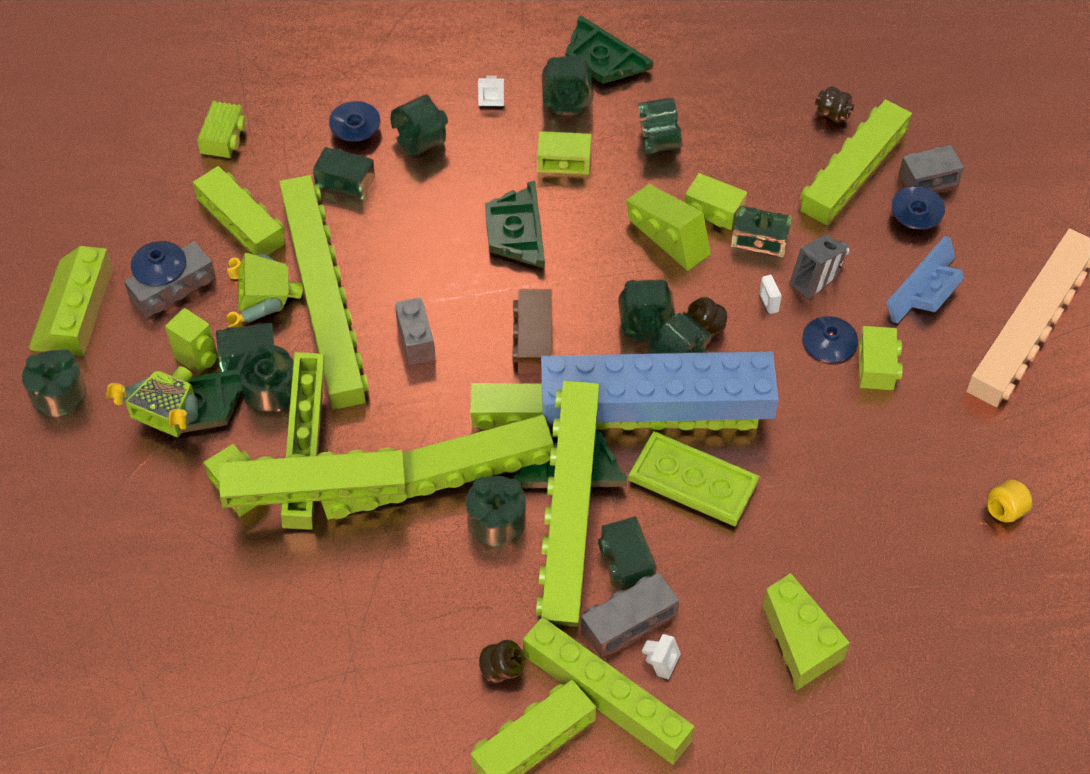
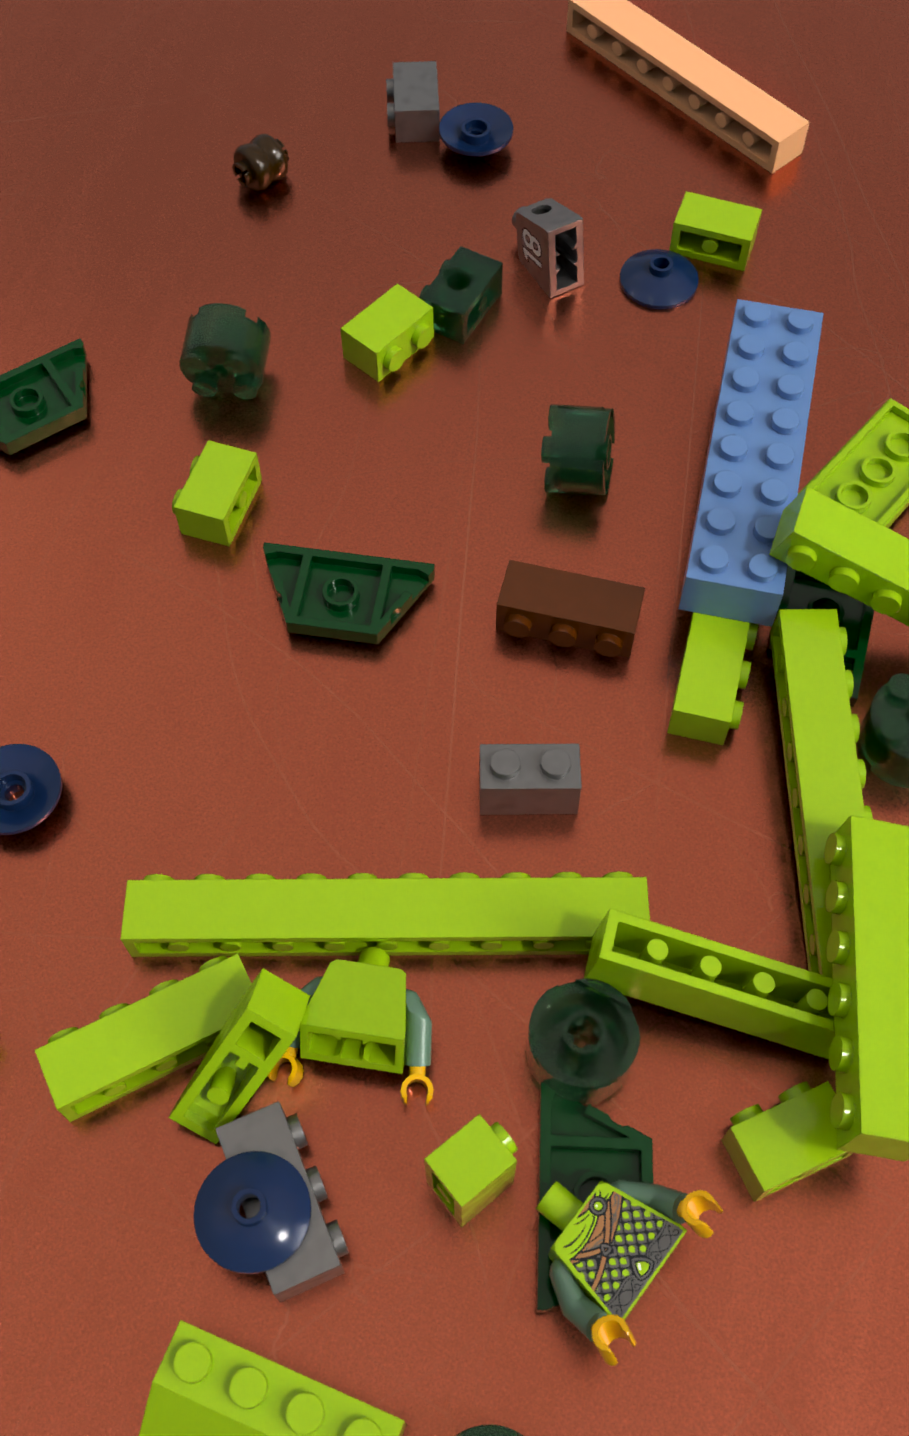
camera: 75 degrees left, 5 degrees up
clear green brick [216,323,278,372] -> none
clear green brick [313,147,375,199] -> none
clear green brick [390,94,448,156] -> none
white tile [478,76,504,106] -> none
clear green brick [541,56,593,116] -> none
lime wedge [626,184,711,271] -> none
clear green brick [647,312,713,354] -> none
dark brown piece [687,297,727,337] -> none
white tile [759,275,782,314] -> none
lime brick [800,99,912,225] -> none
medium blue bracket [887,236,964,323] -> none
none -> lime slope [169,968,310,1144]

